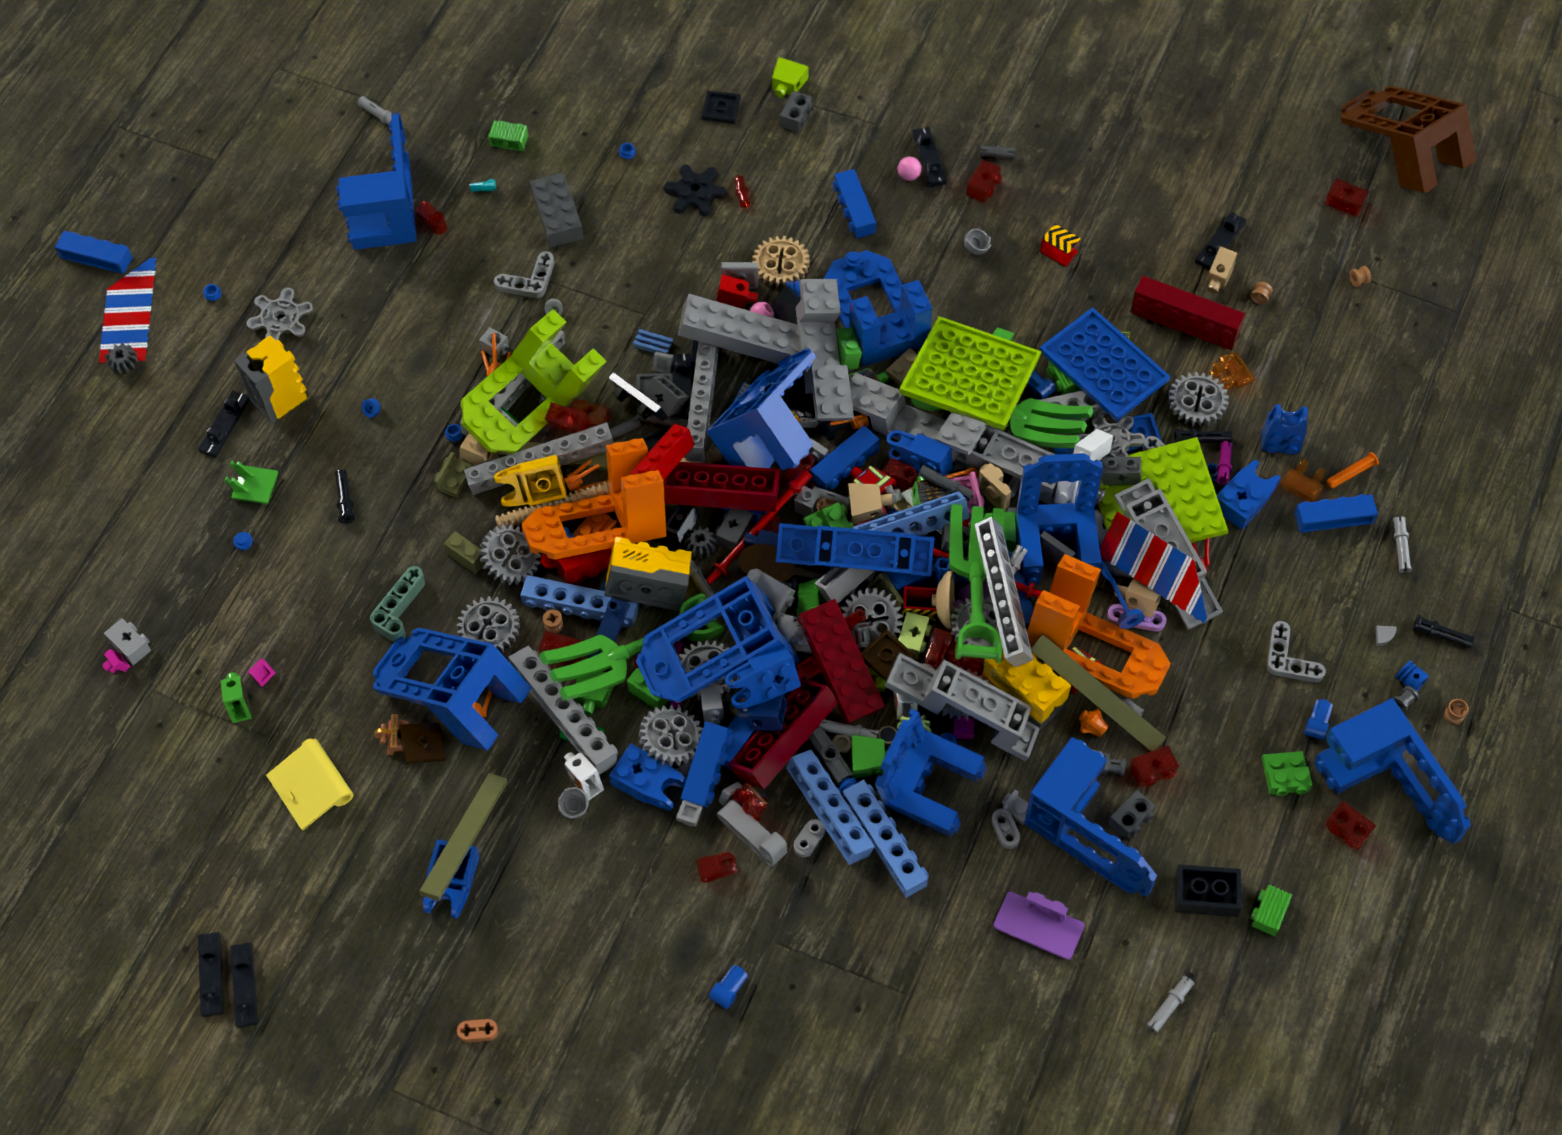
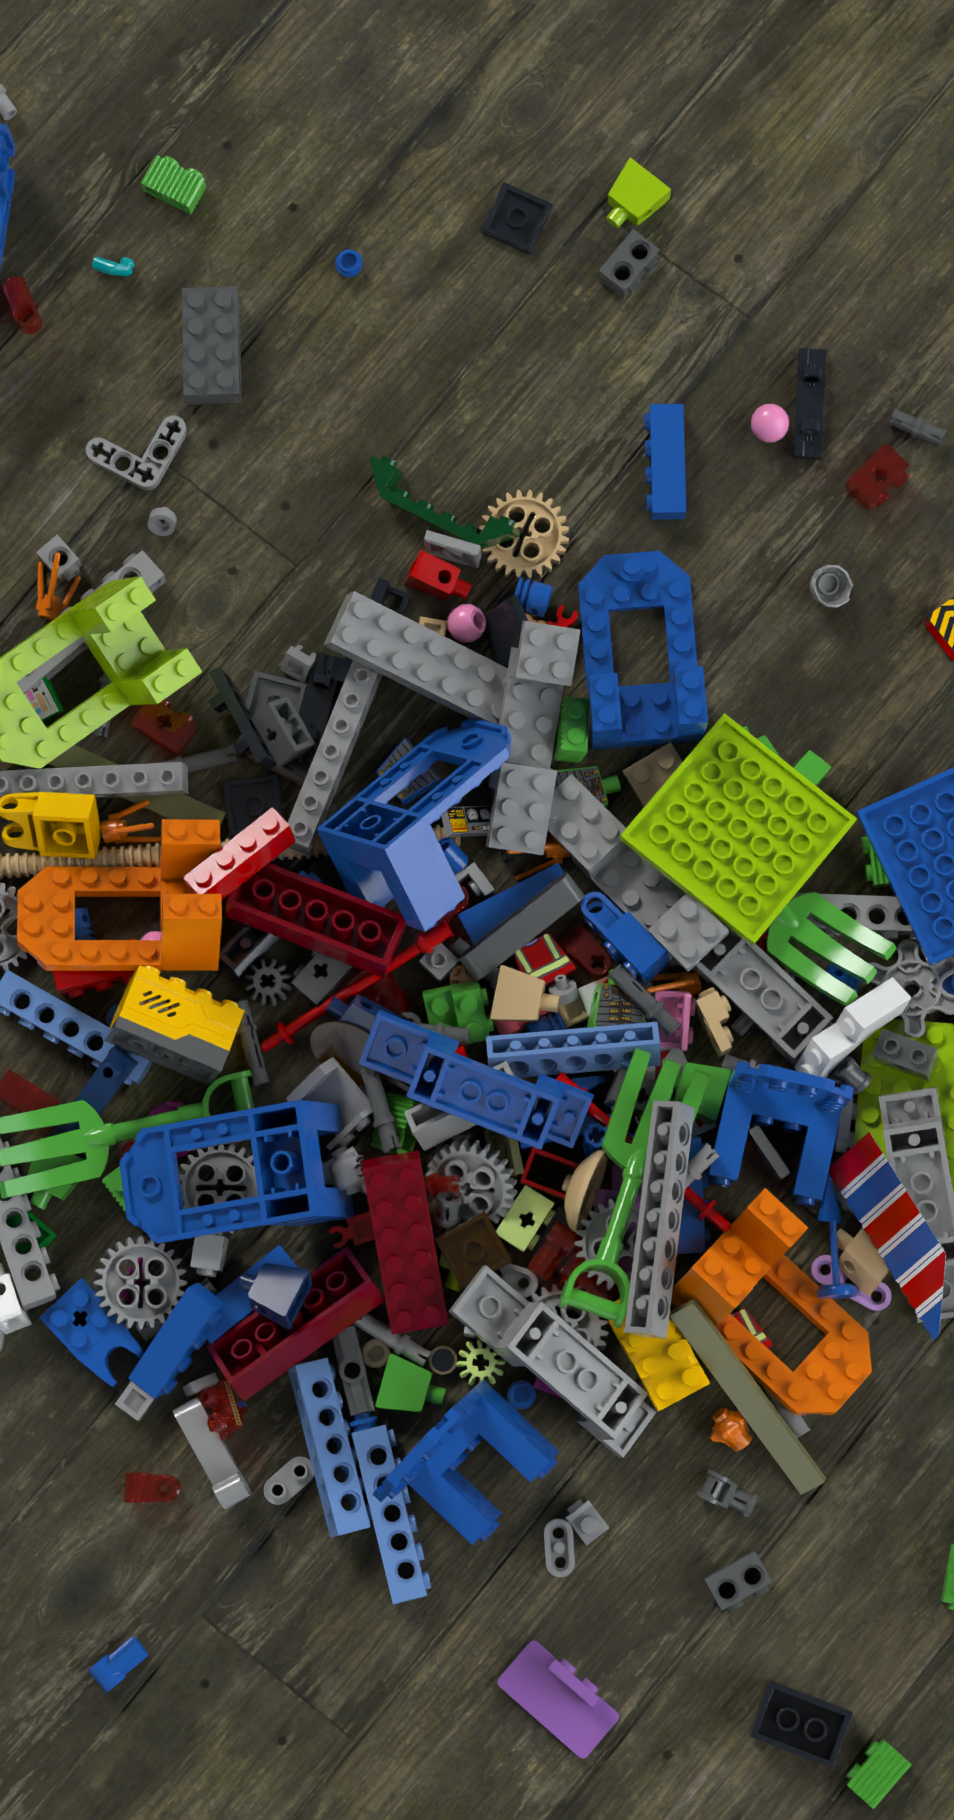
camera: 20 degrees right, 20 degrees up
medium nougat wheel [543,610,563,634] -> none
clear red brick [544,402,590,433] -> none
orange plate [573,513,618,537] -> none
medium blue tile [633,329,673,354] -> none
black plate [663,164,728,216] -> none
blue brick [725,644,801,709] -> none
clear red axle [734,175,751,208] -> none
blue bracket [1024,737,1157,897] -> none
blue piece [1027,370,1056,400] -> none
clear red brick [1129,745,1179,787] -> none
none -> dark grey pin [360,1067,401,1153]
none -> dark green slope [370,455,521,550]
none -> dark grey beam [458,873,585,981]

